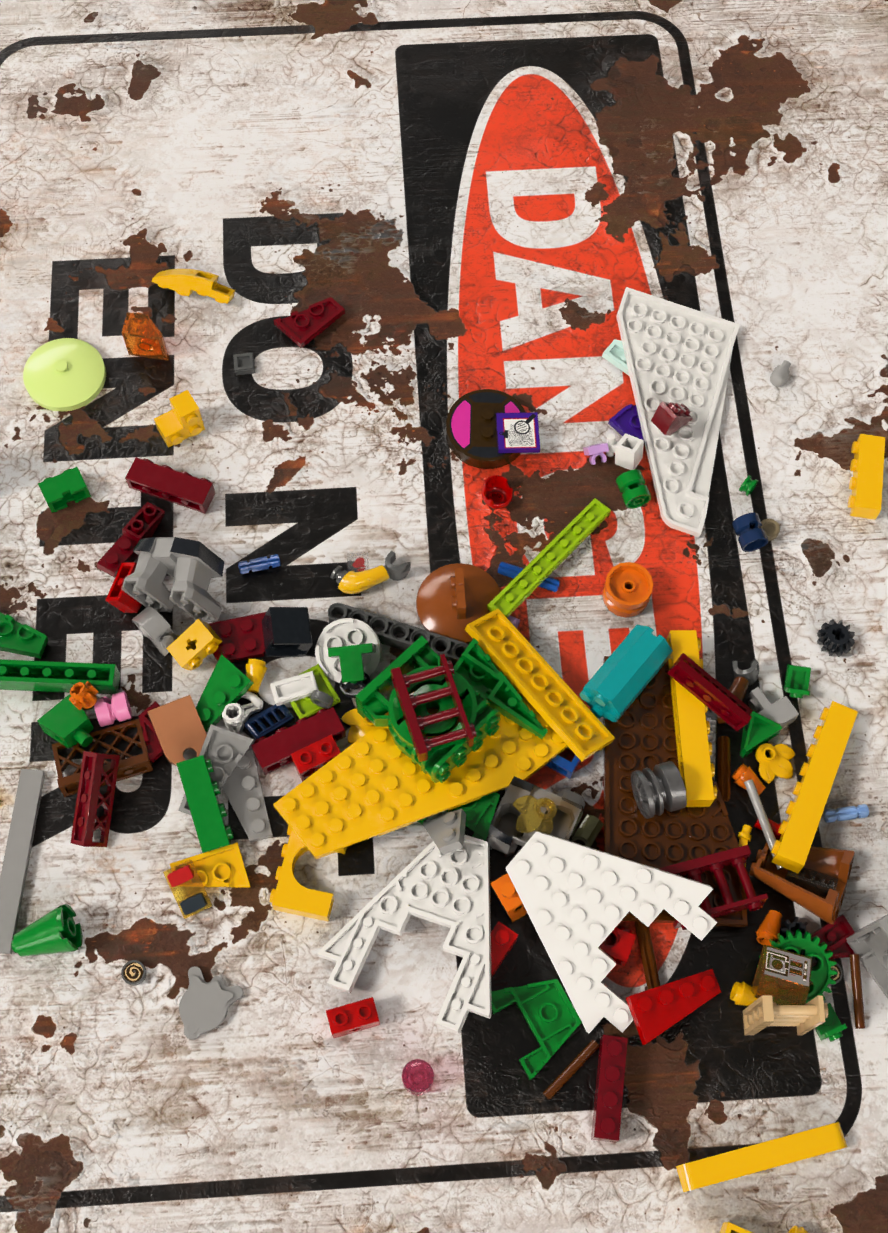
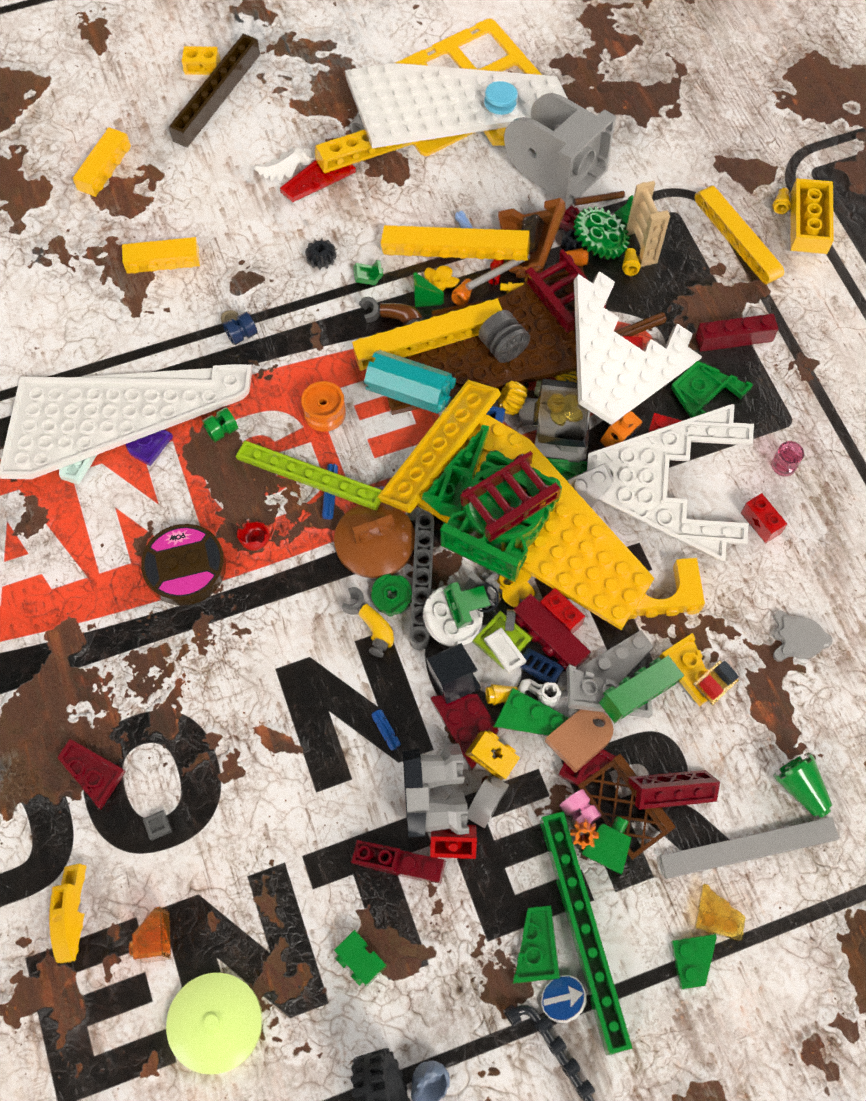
camera: 105 degrees left, 0 degrees up
tile [121,960,147,986] -> none
dark red brick [125,457,215,514] -> none
yellow brick [154,390,205,448] -> none
clear tile [347,552,369,572] -> none
tile [496,412,540,453] -> none
reddish brown bar [543,1040,600,1100] -> none
lavender tile [583,443,609,465] -> none
white brick [606,433,644,470] -> none
red wing [626,969,721,1045] -> none
dark red slope [651,401,693,436] -> none
dark red fence [667,653,753,731] -> none
green bush [739,475,758,496] -> none
light grey brick [747,687,799,728] -> none
clear orange slope [751,944,812,1005] -> none
light grey cylinder [770,360,791,387] -> none
none -> green plate [371,574,412,617]
none -> yellow gear [498,381,527,415]

